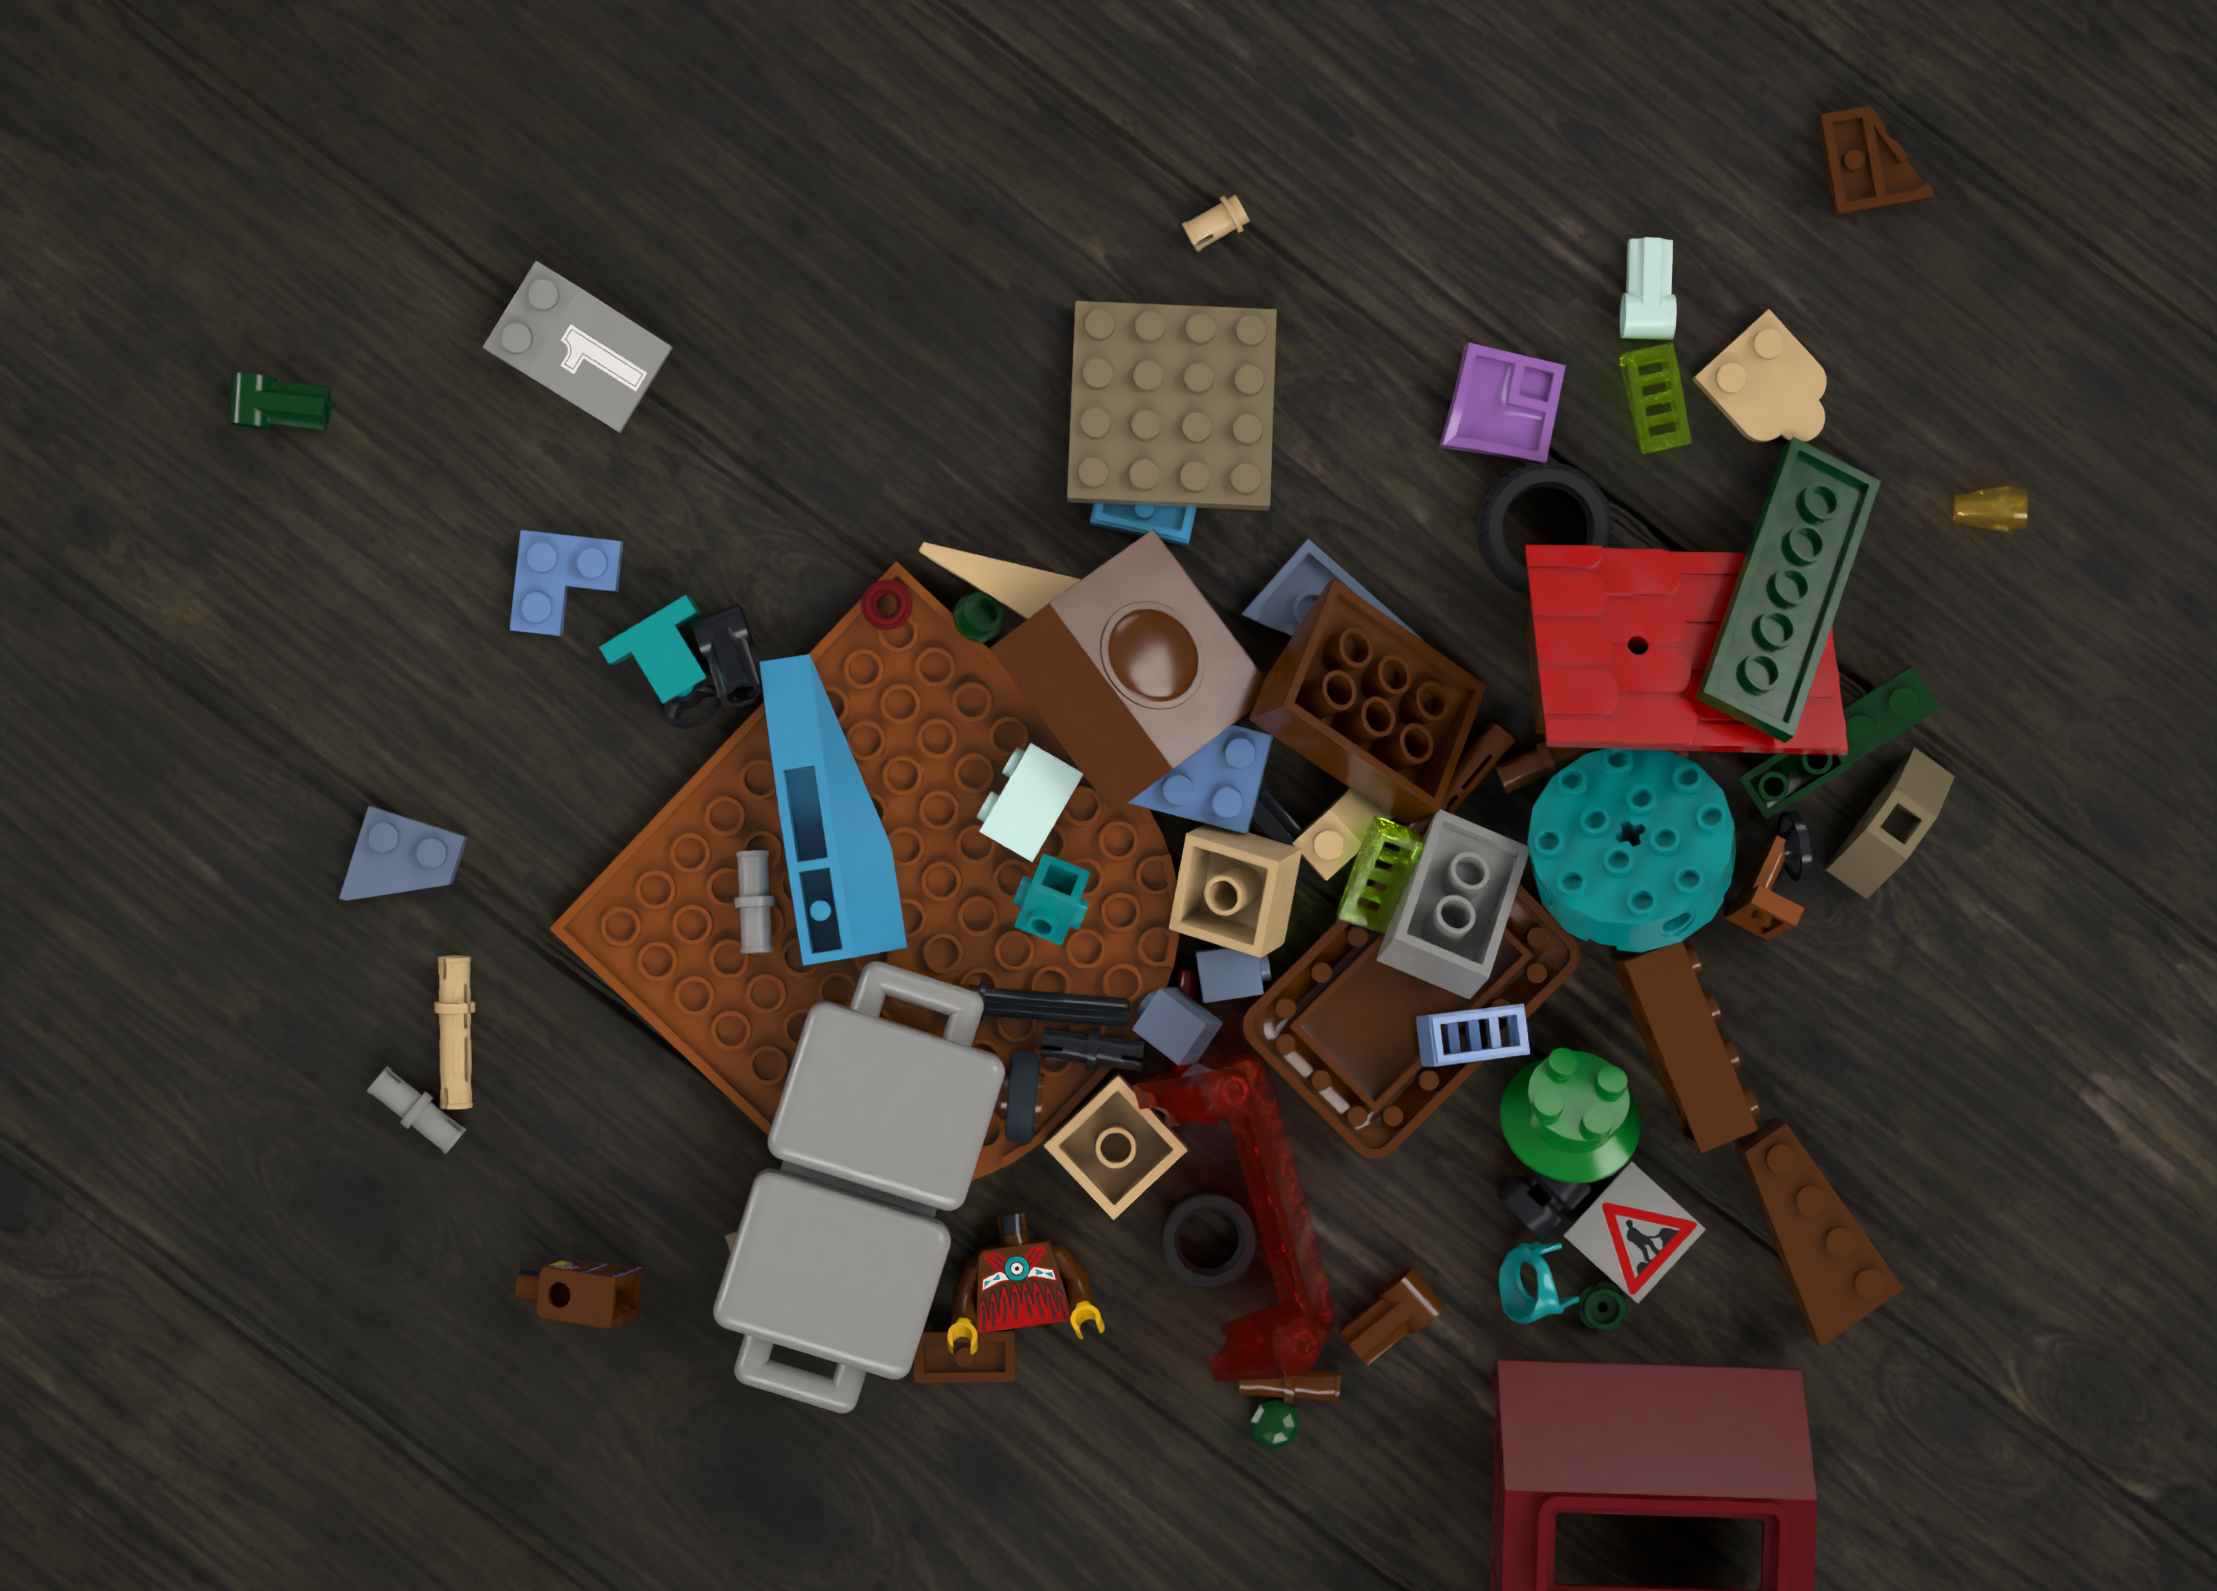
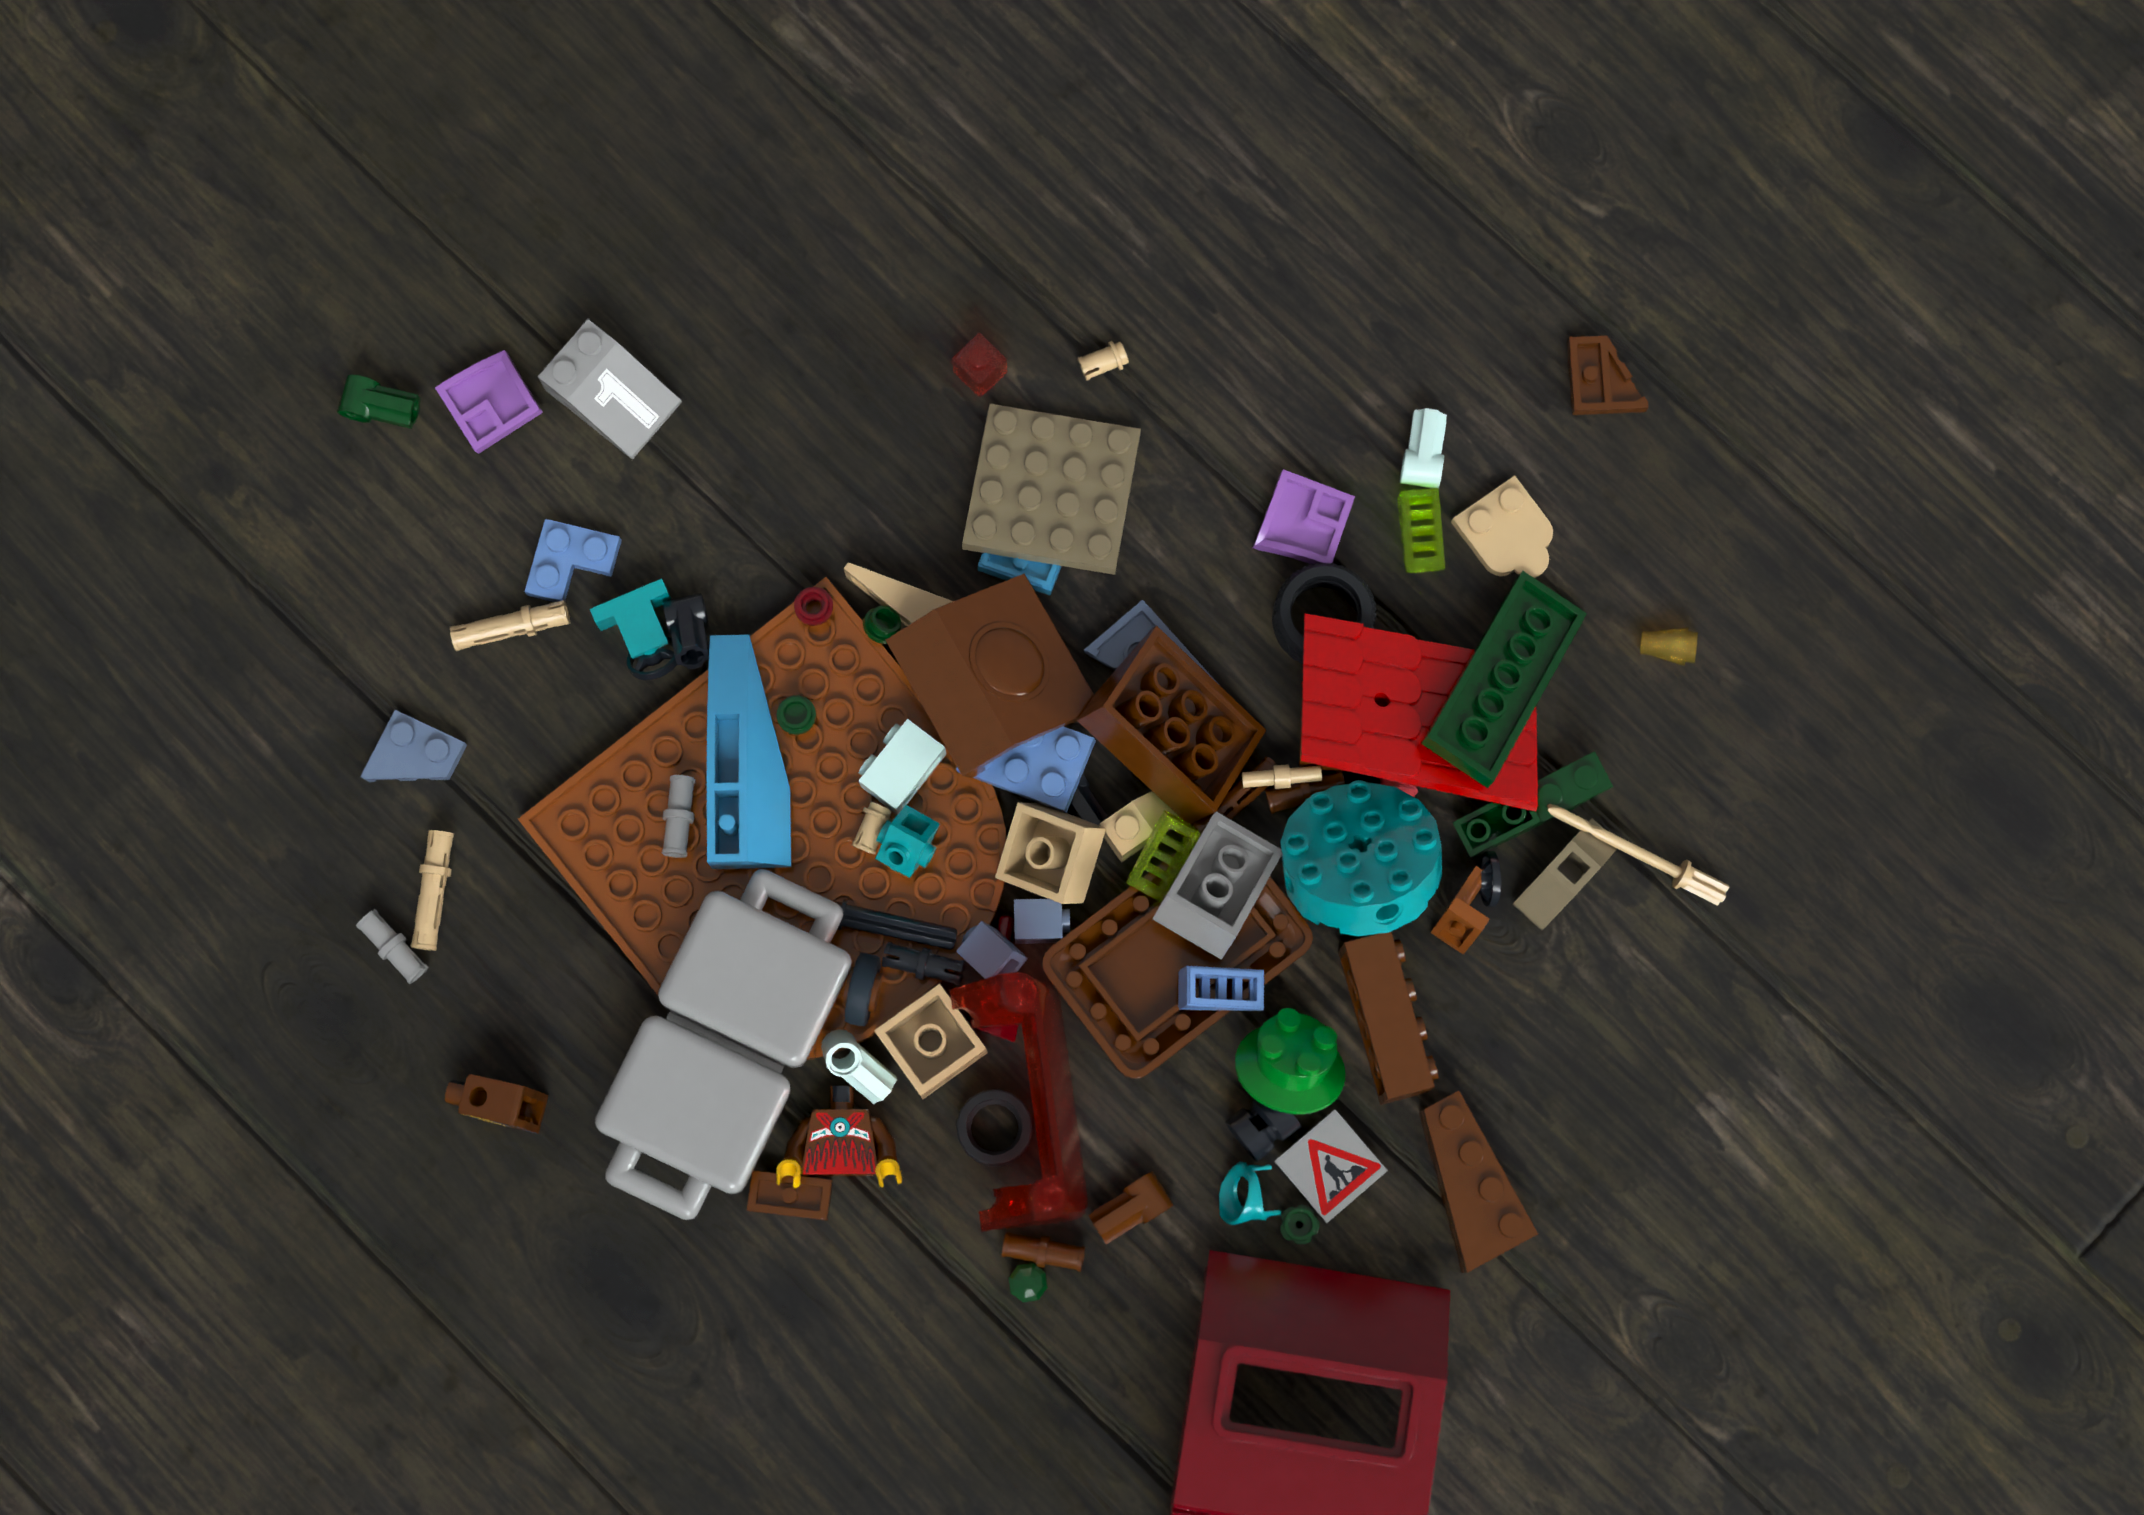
camera: 10 degrees right, 10 degrees down
none -> medium lavender plate [435,350,543,454]
none -> tan pin [450,600,570,651]
none -> dark green plate [776,695,816,735]
none -> light aqua piece [821,1029,897,1104]
none -> tan pin [851,802,893,855]
none -> clear red brick [952,332,1007,398]
none -> tan bar [1242,764,1322,789]
none -> tan piece [1547,804,1729,906]

